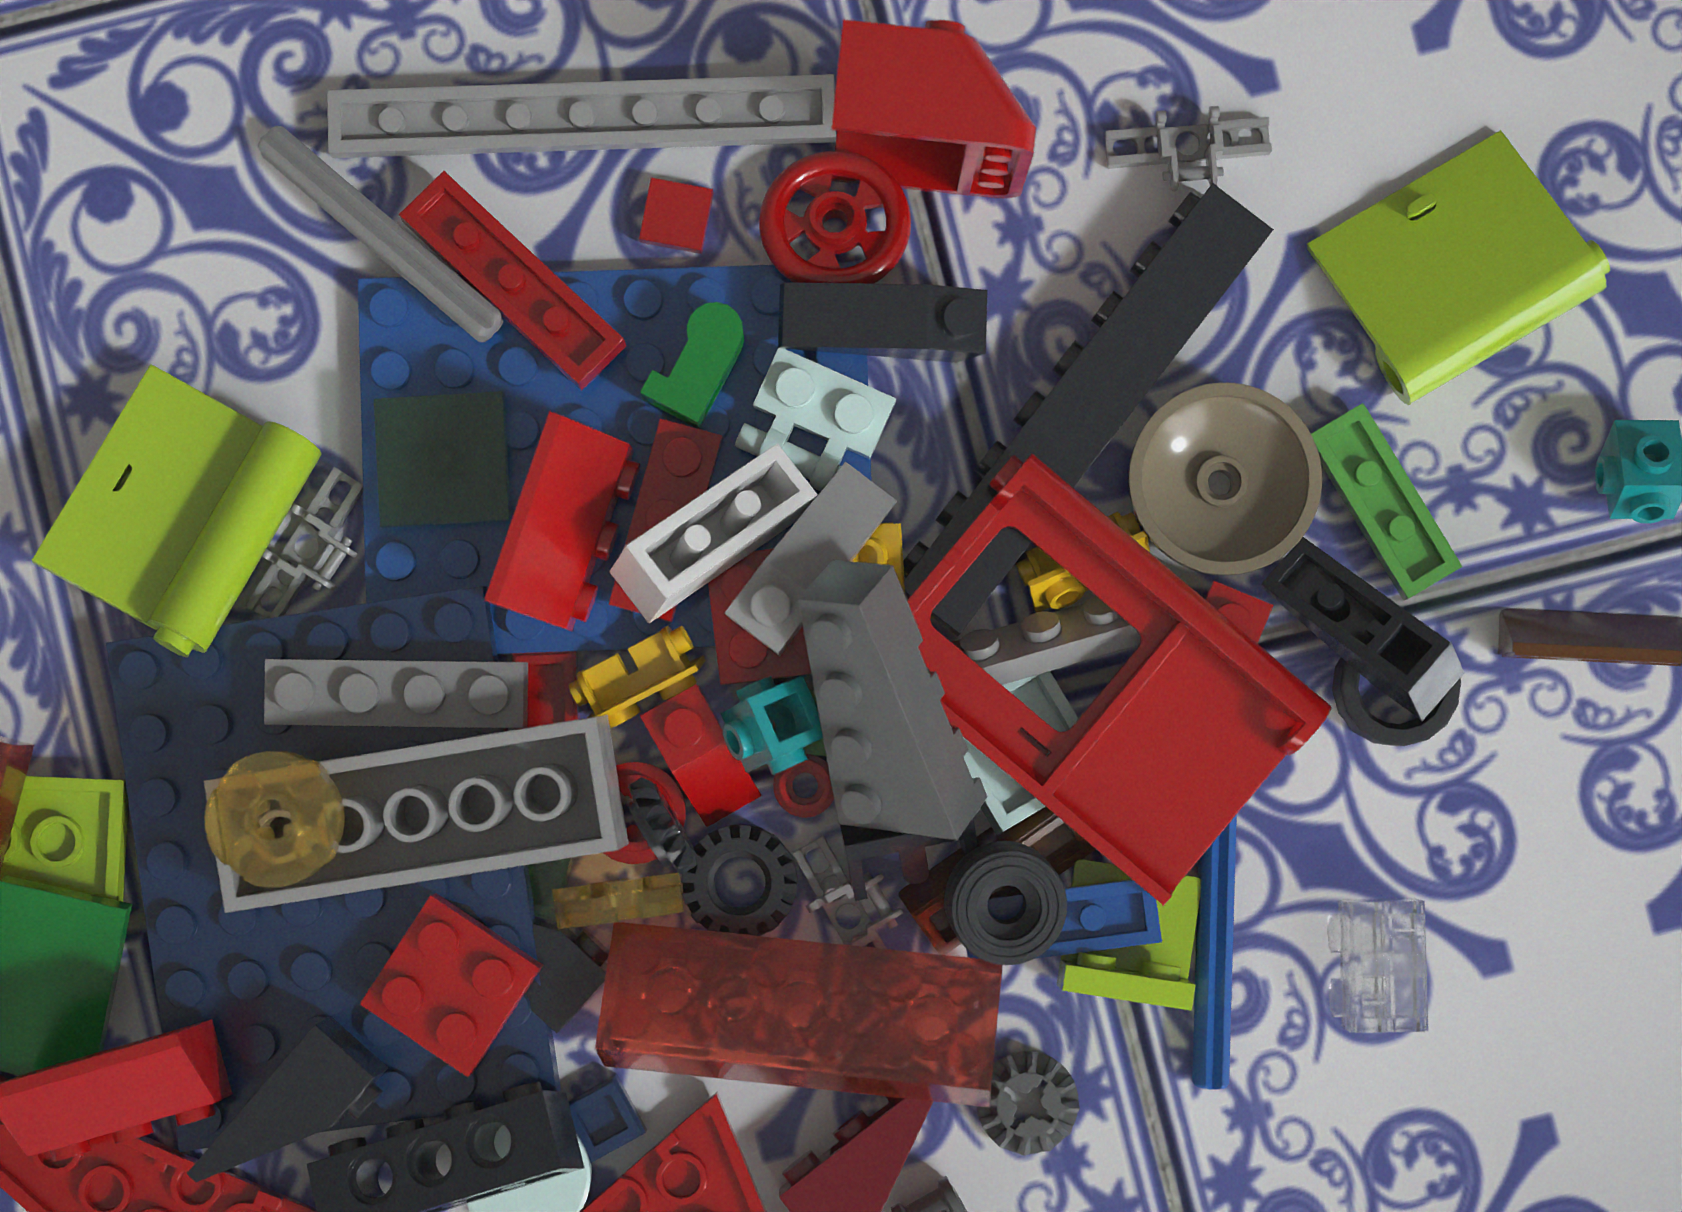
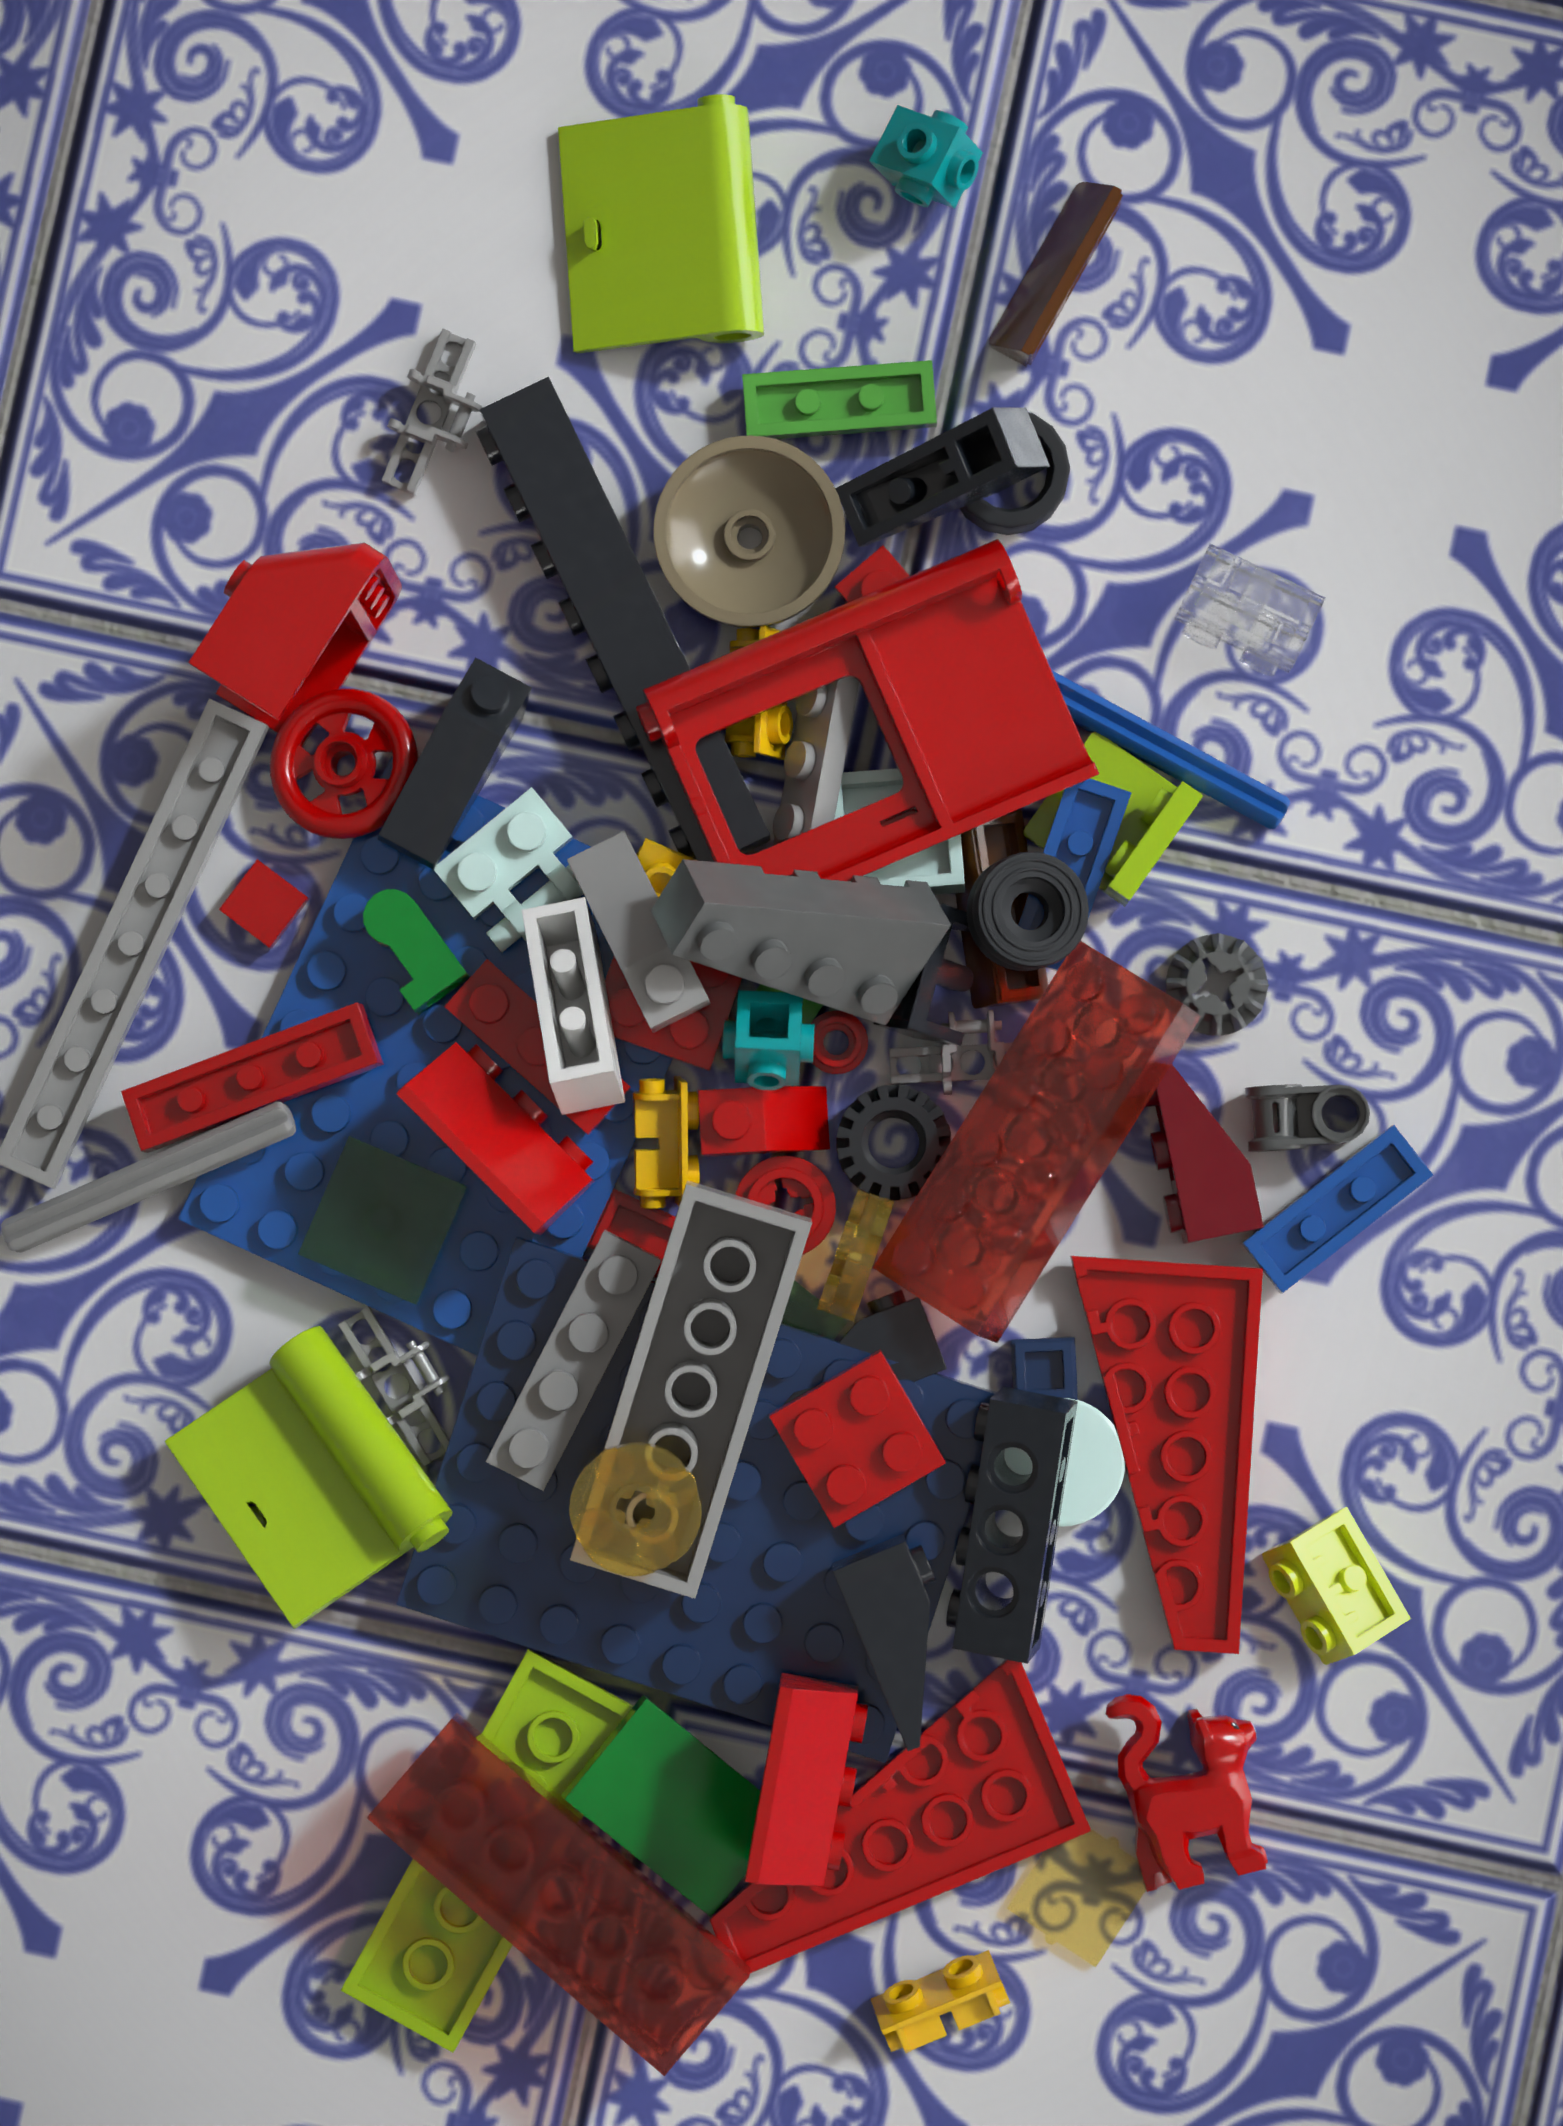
camera: 60 degrees left, 0 degrees up
black gear [626,777,696,875] -> none

